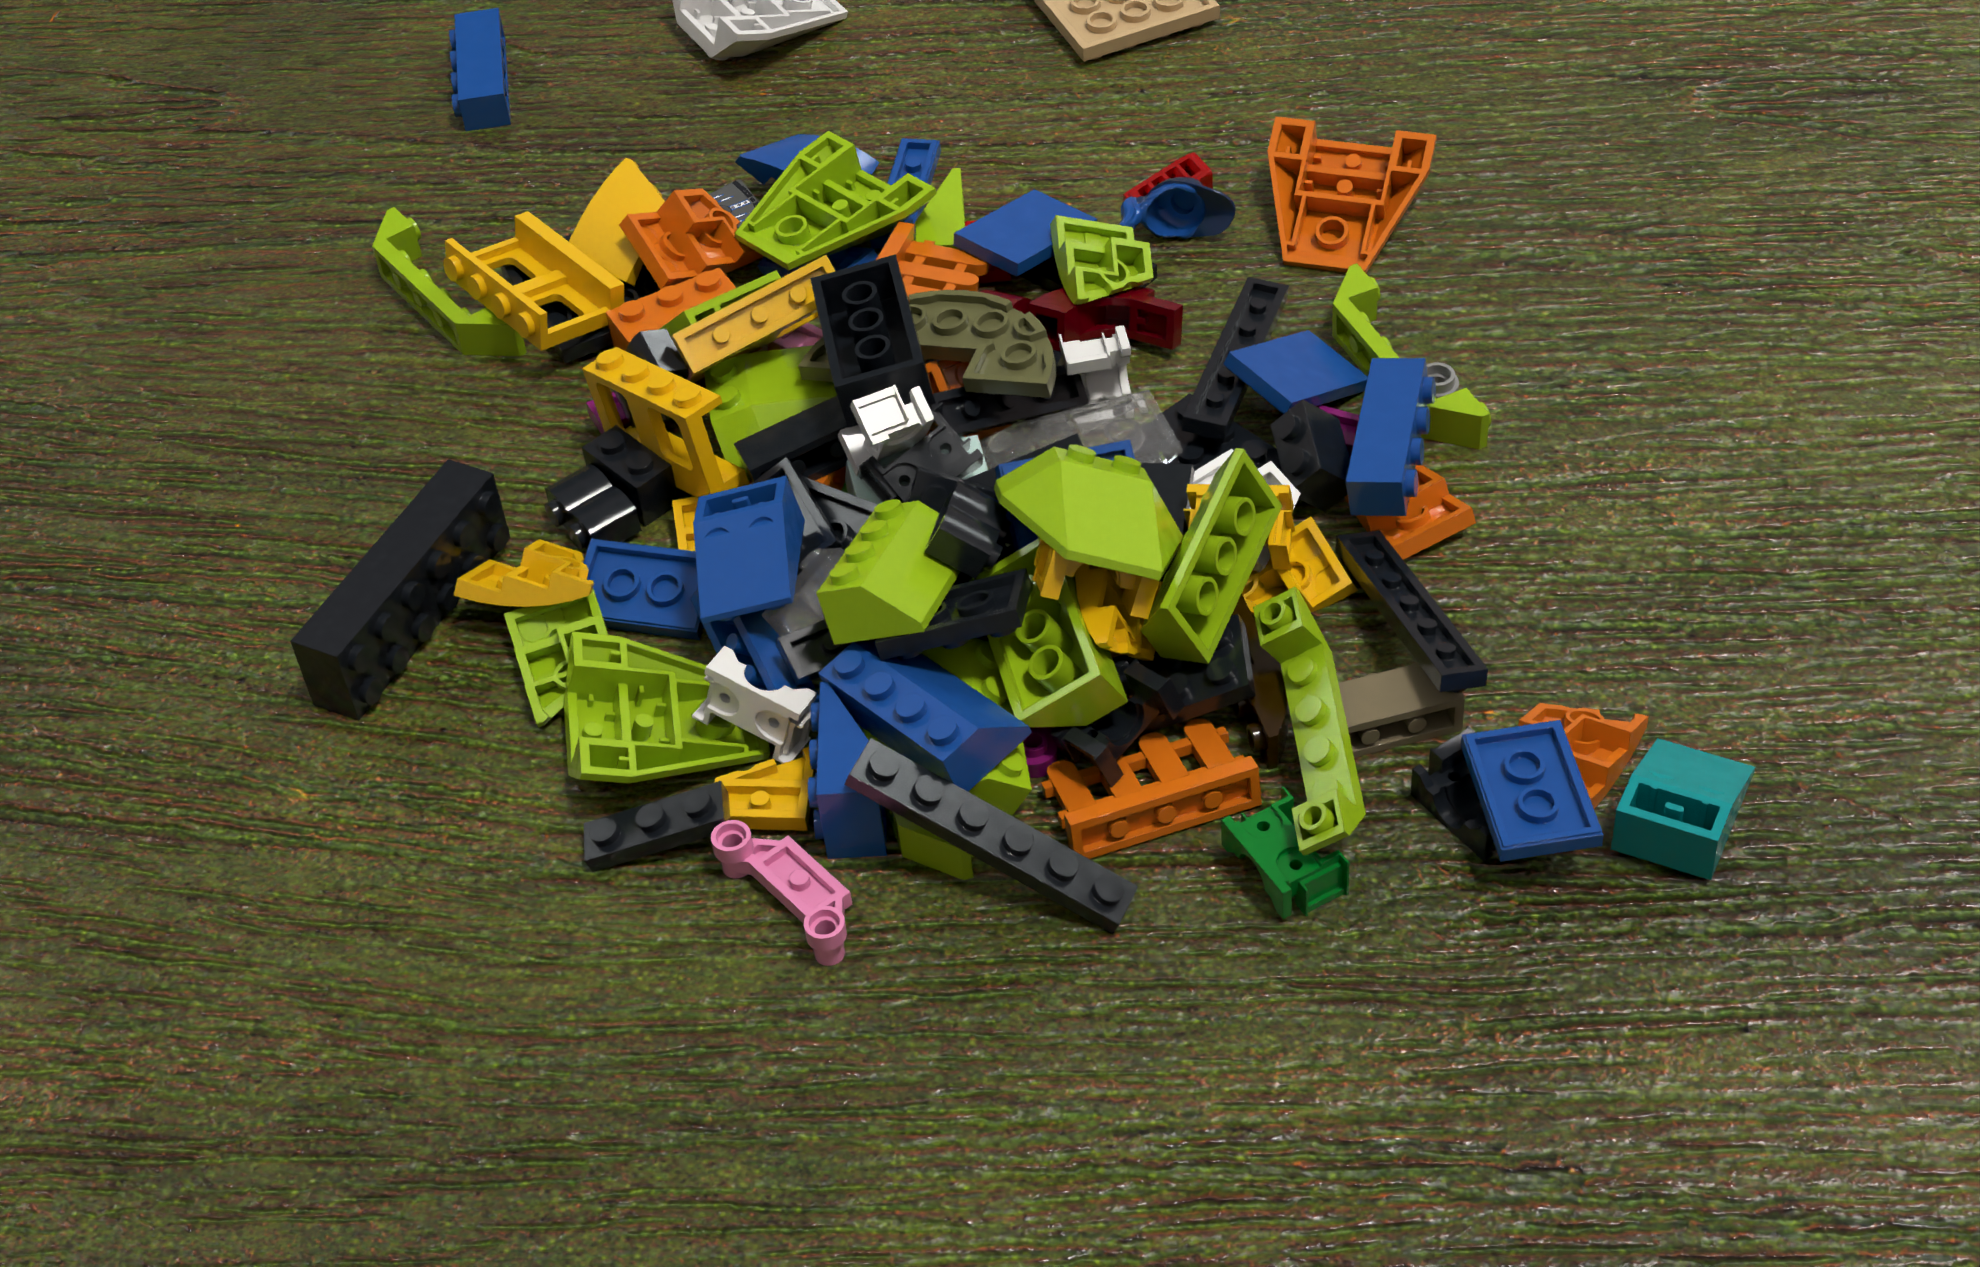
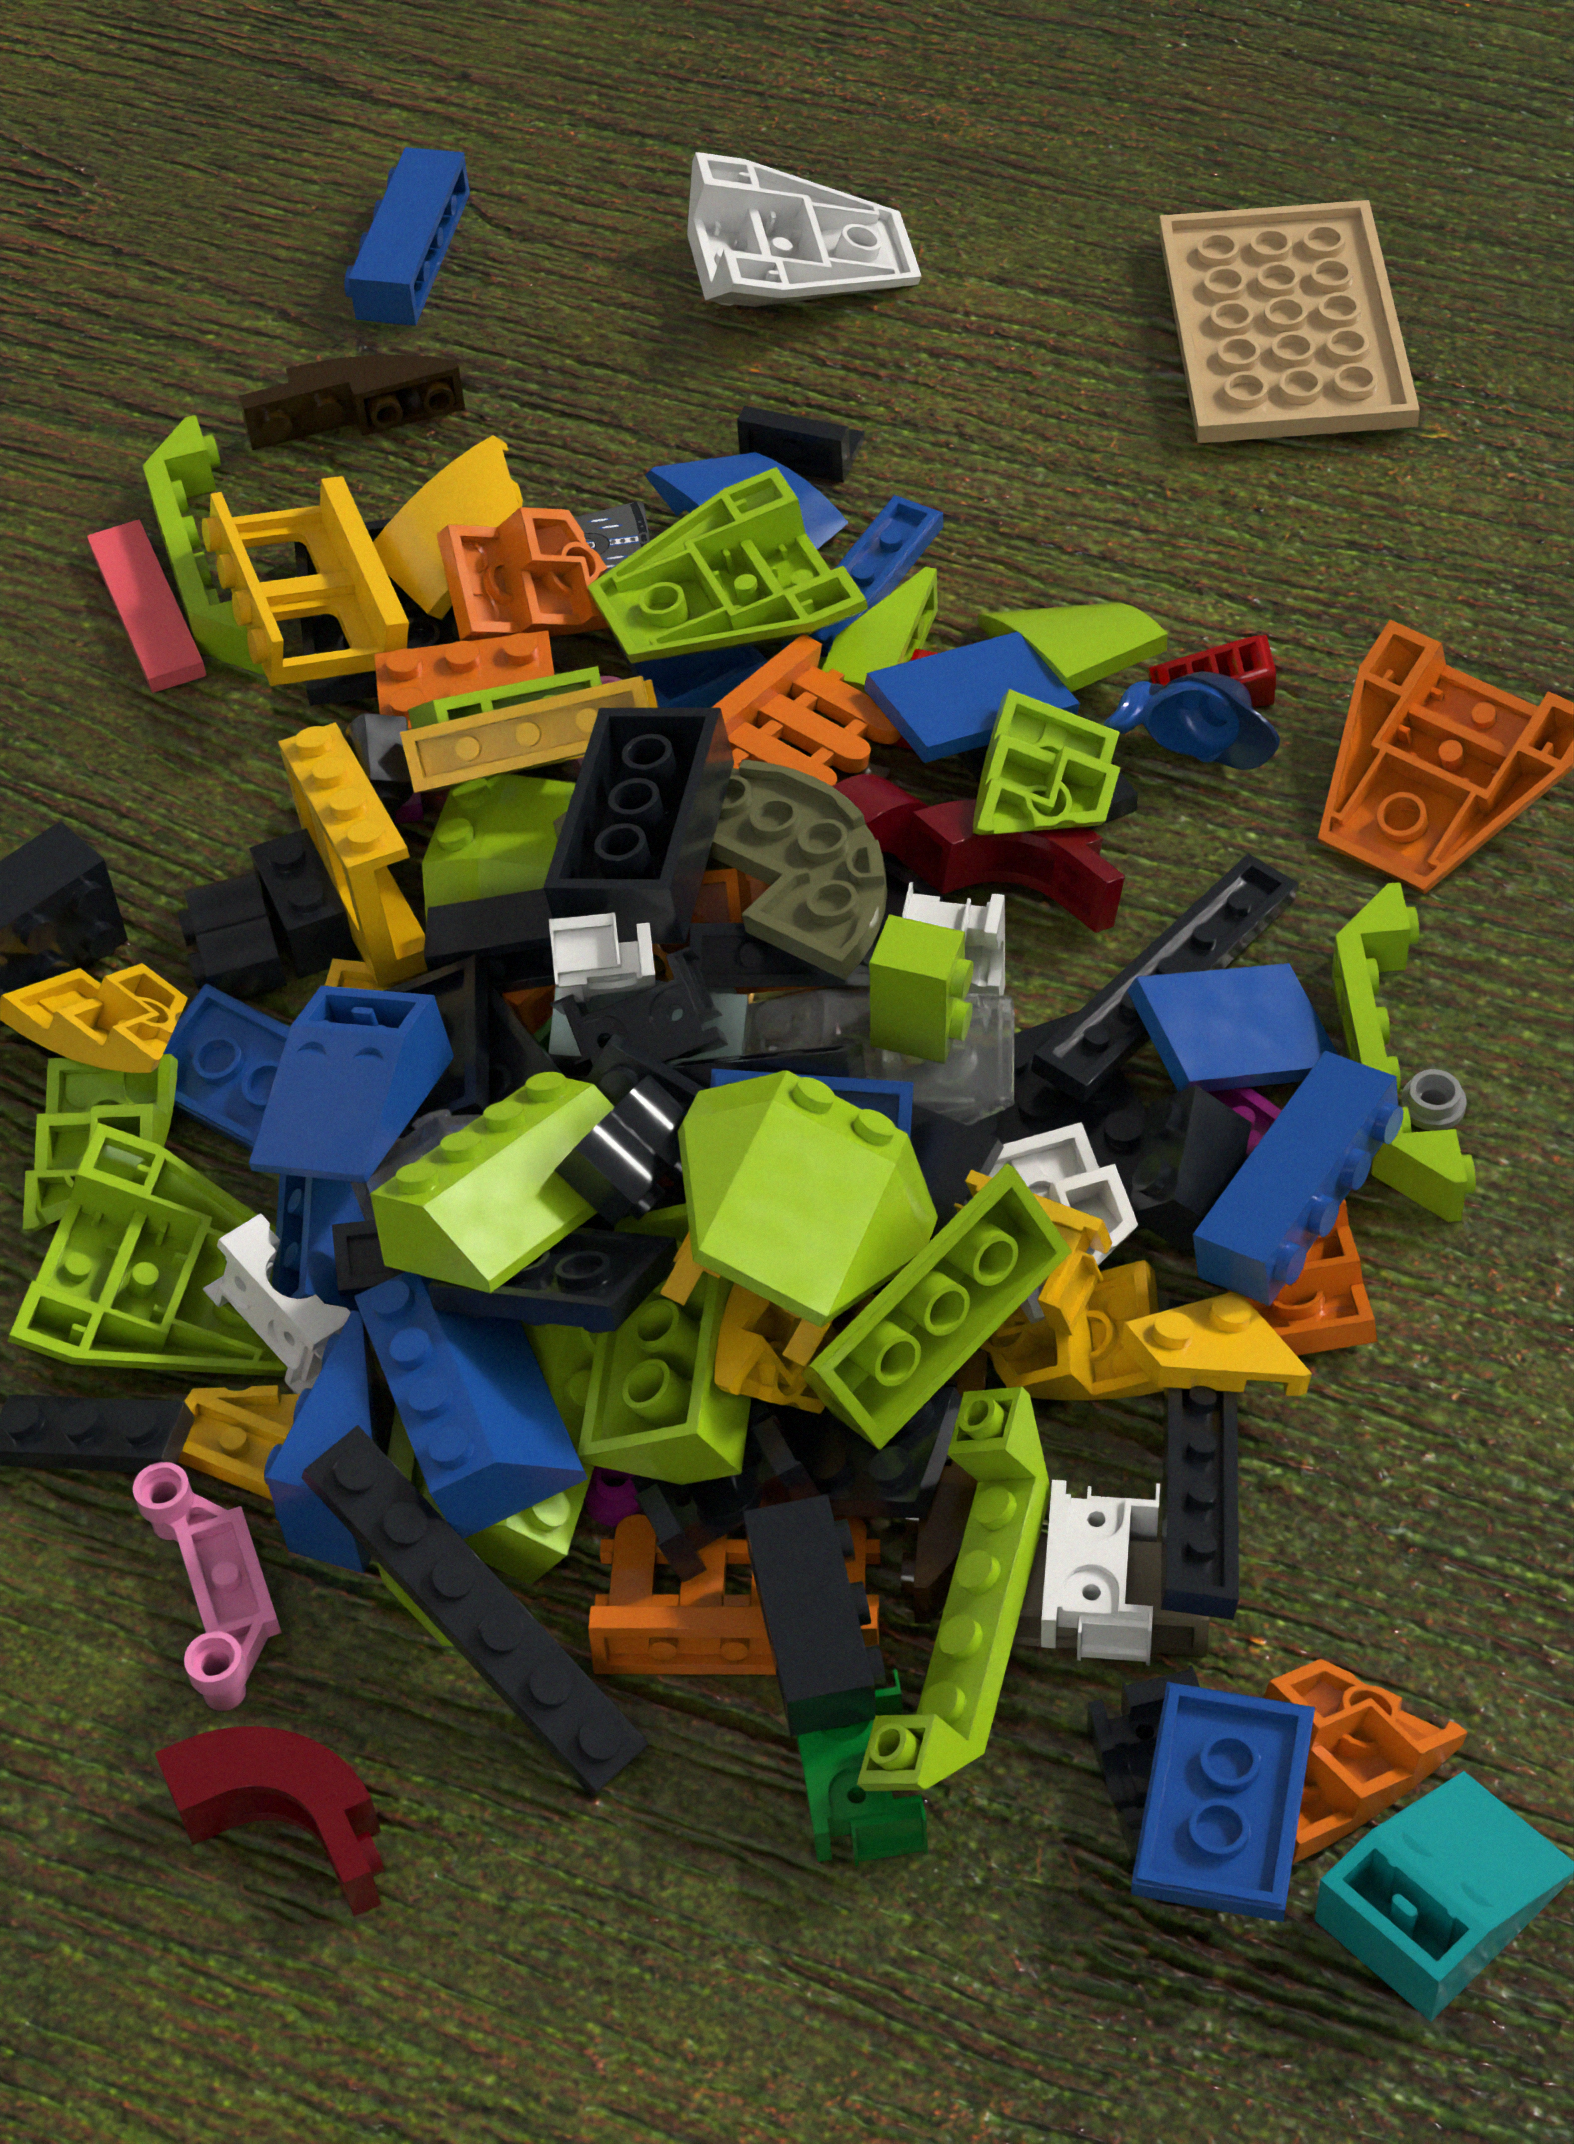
camera: 20 degrees right, 5 degrees up
none -> coral tile [87,519,207,693]
none -> dark red arch [155,1726,385,1917]
none -> dark brown slope [238,355,465,450]
none -> black panel [737,406,865,483]
none -> black brick [743,1494,887,1737]
none -> lime brick [869,914,974,1064]
none -> lime slope [978,603,1168,692]
none -> white piece [1041,1480,1160,1666]
none -> yellow wing [1120,1292,1312,1396]

